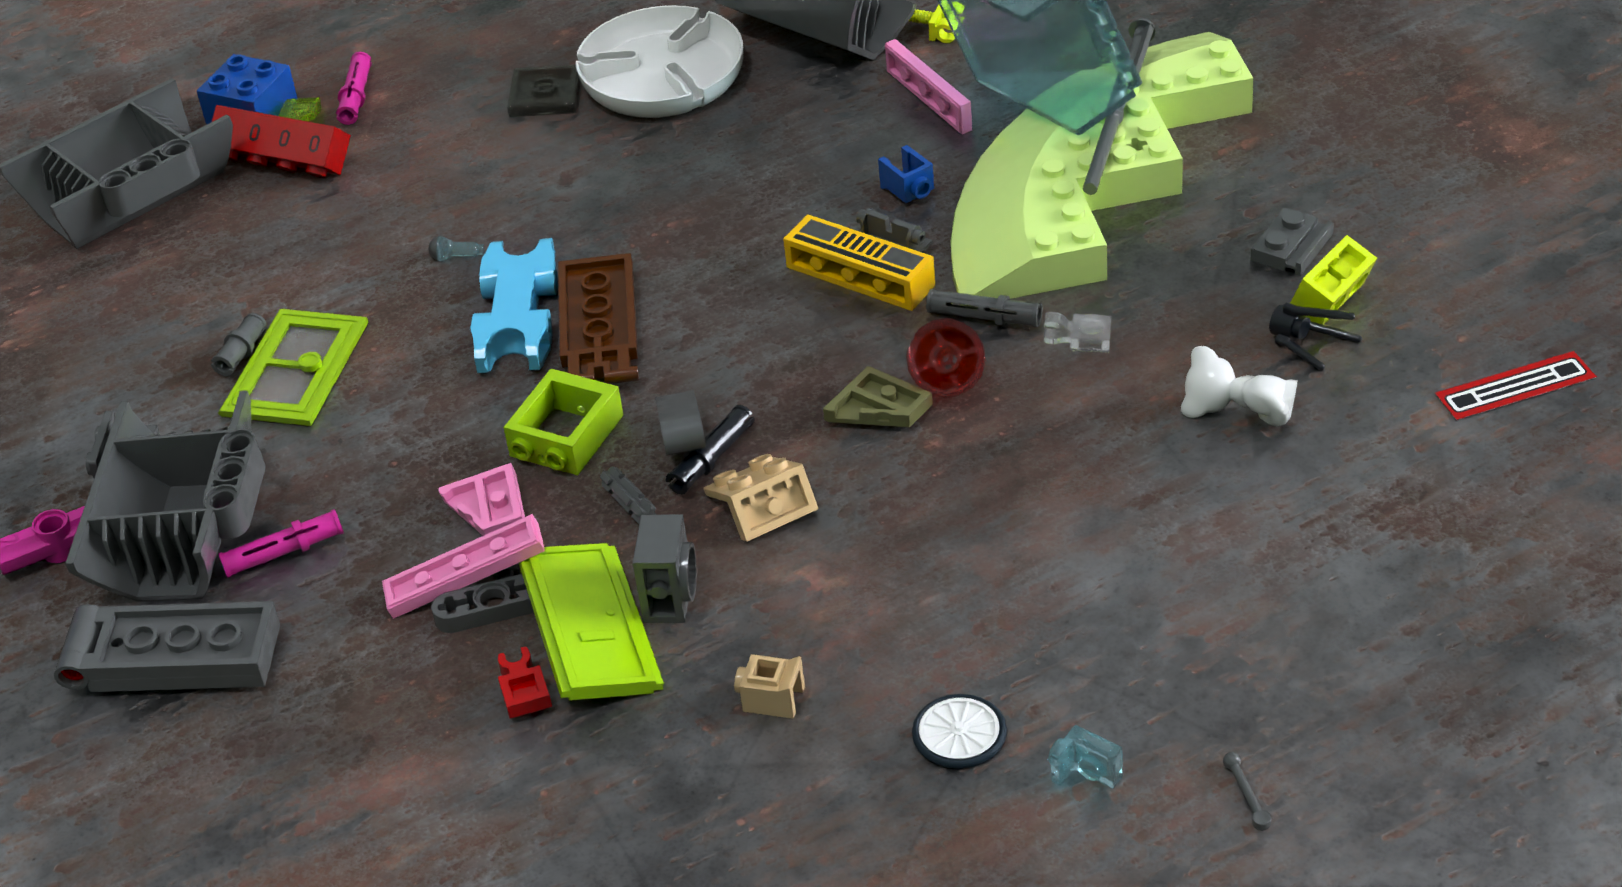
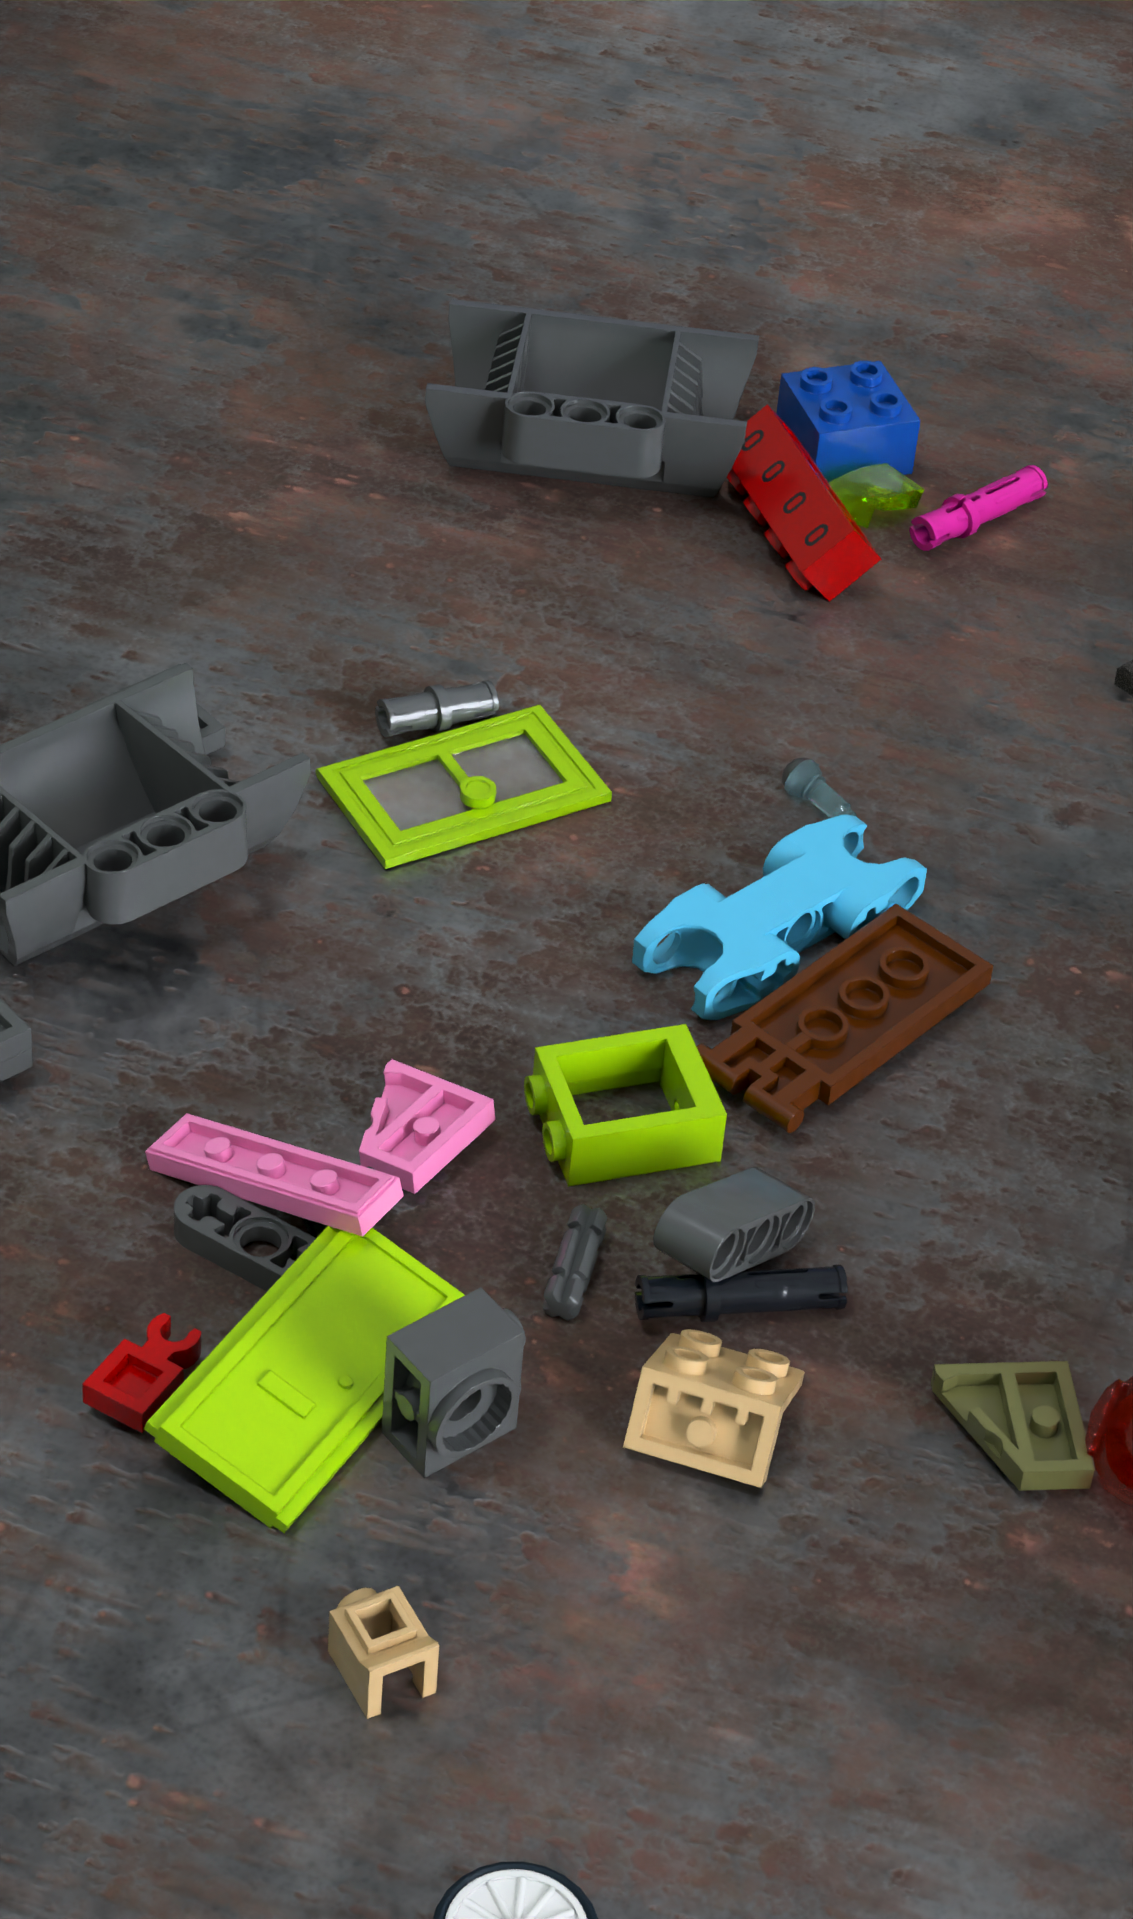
camera: 40 degrees right, 0 degrees up
dark pink pin [218,509,344,578] -> none

